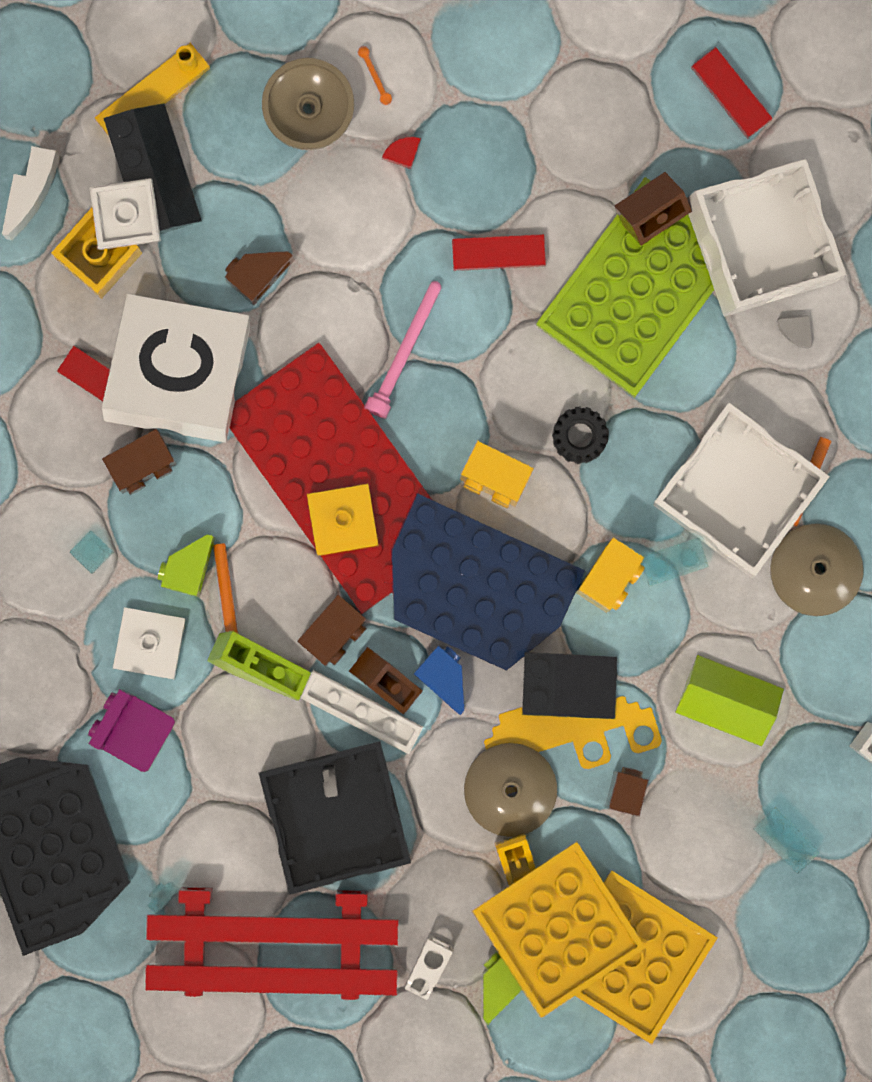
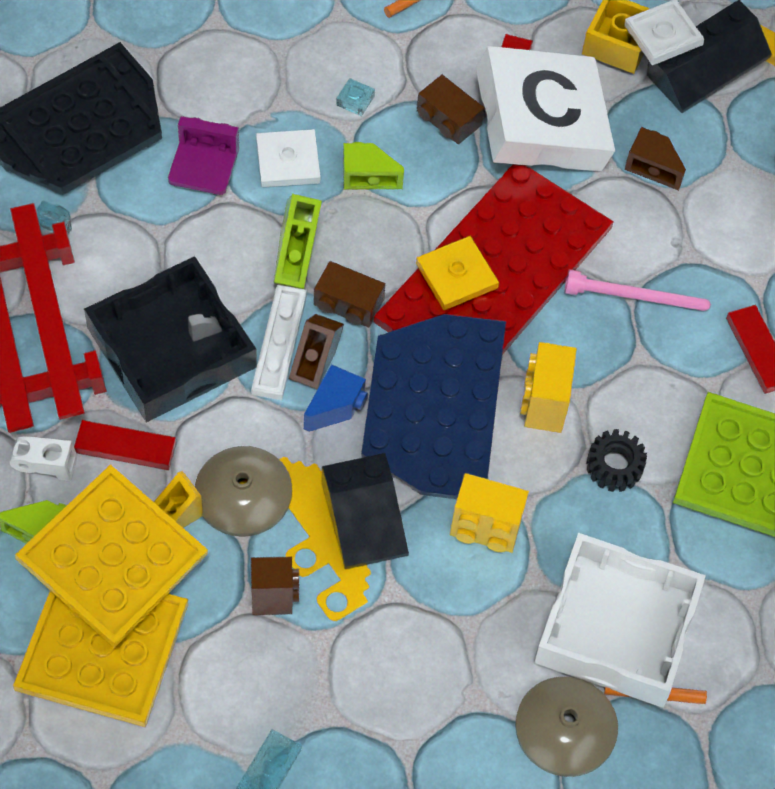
camera: 70 degrees right, 25 degrees down
orange bar [213,543,238,633] -> none
clear light blue plate [641,538,709,587] -> none
lime slope [675,655,784,747] -> none
none -> red tile [74,420,176,470]

